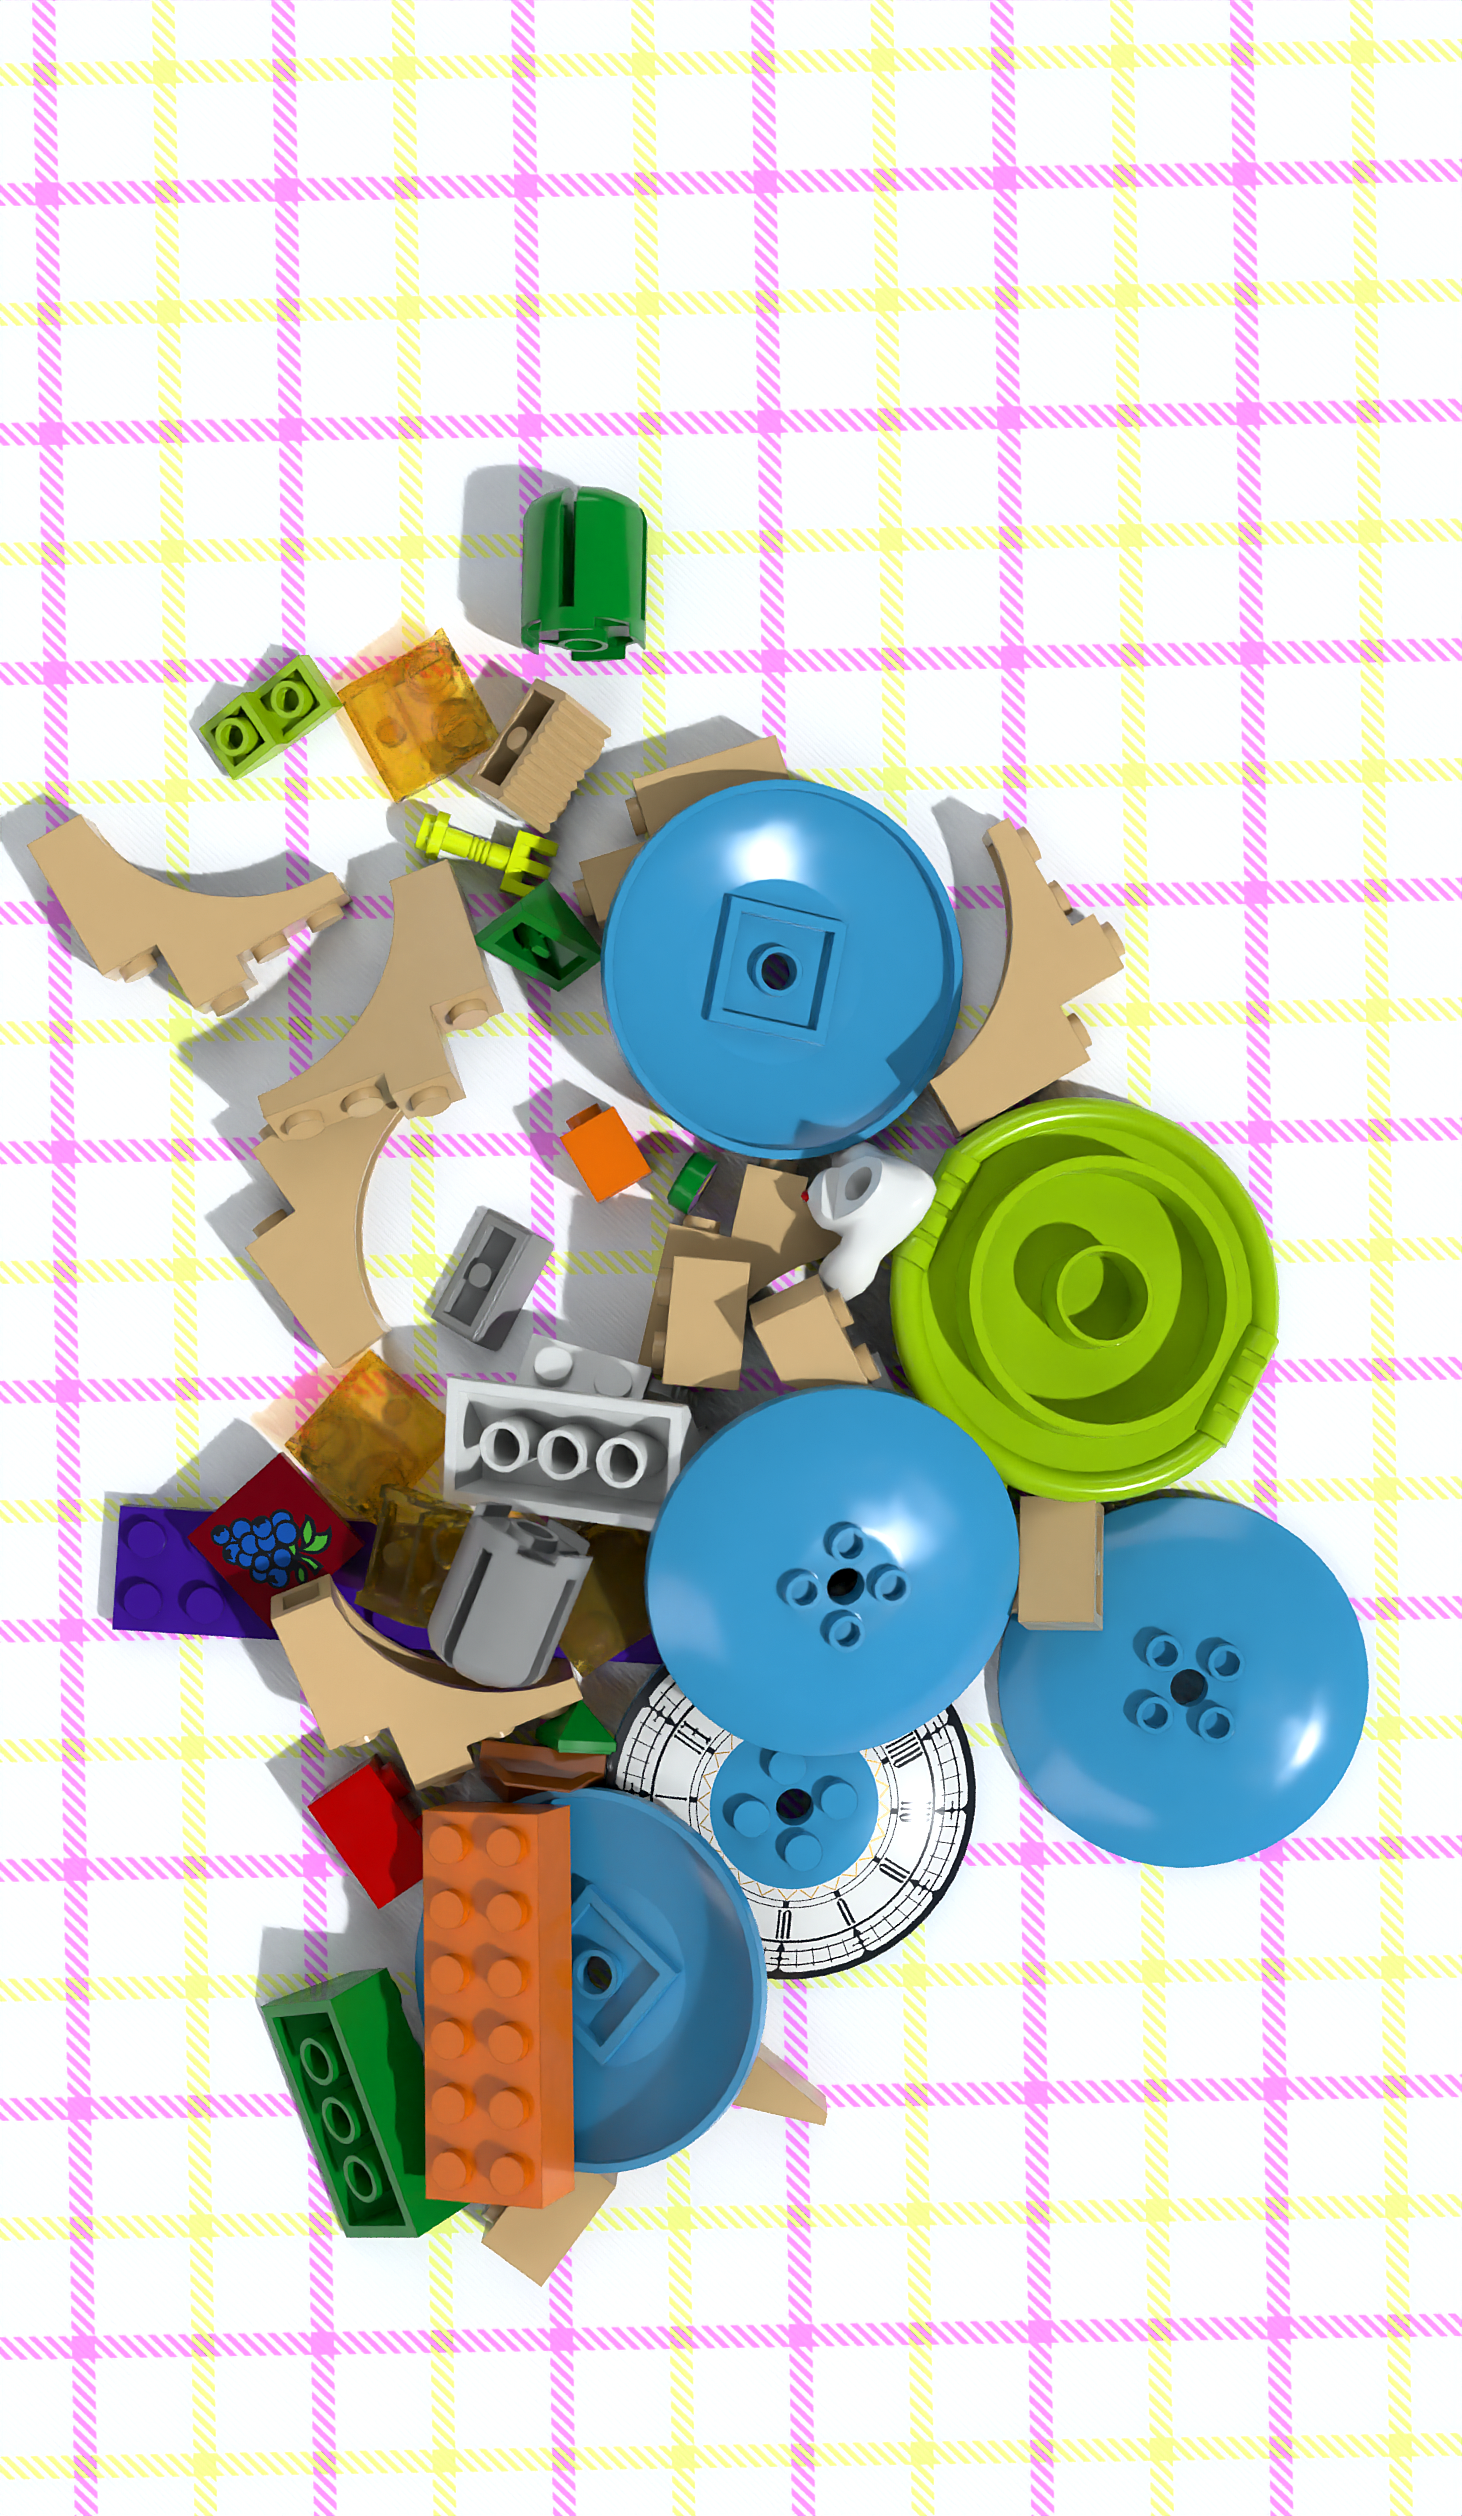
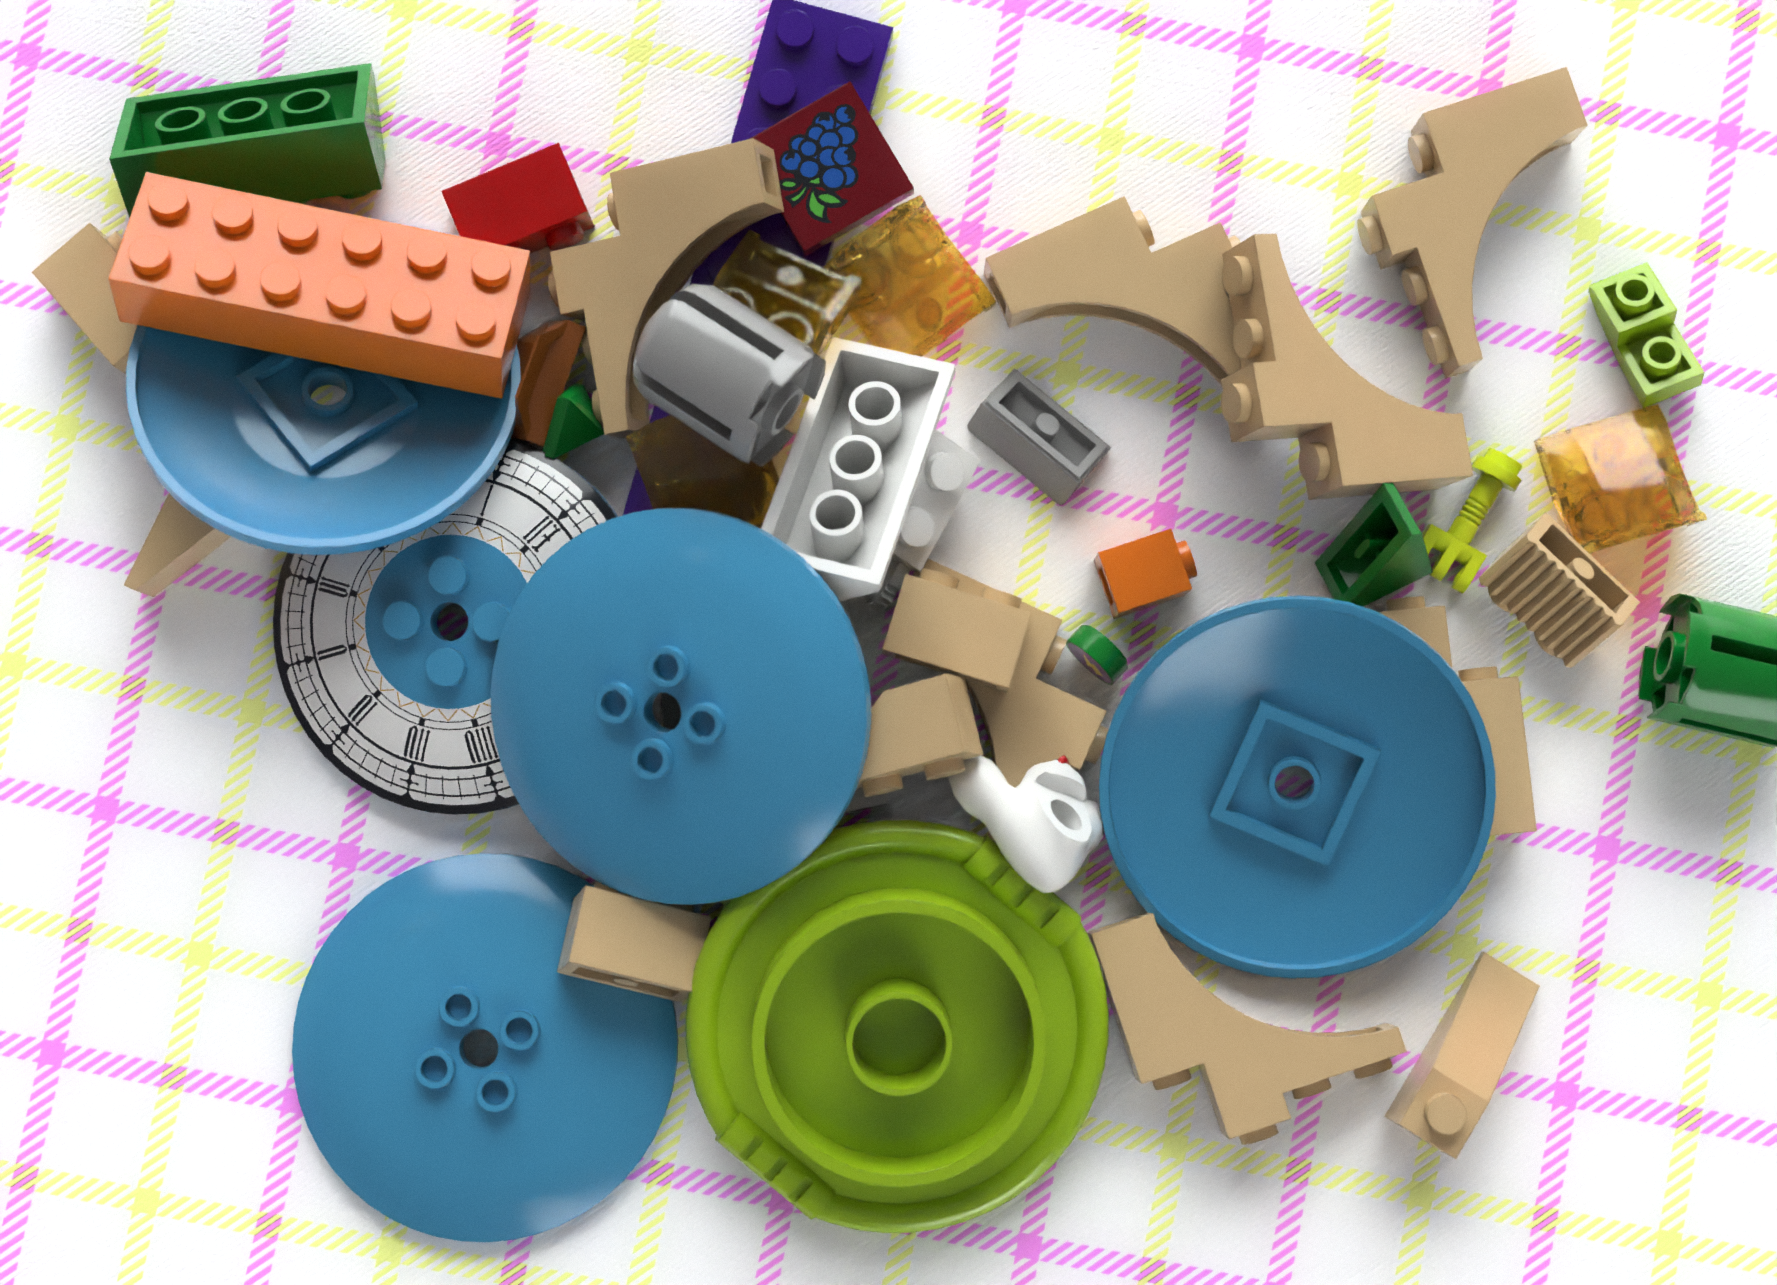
camera: 100 degrees right, 5 degrees down
none -> tan slope [1384,952,1540,1159]

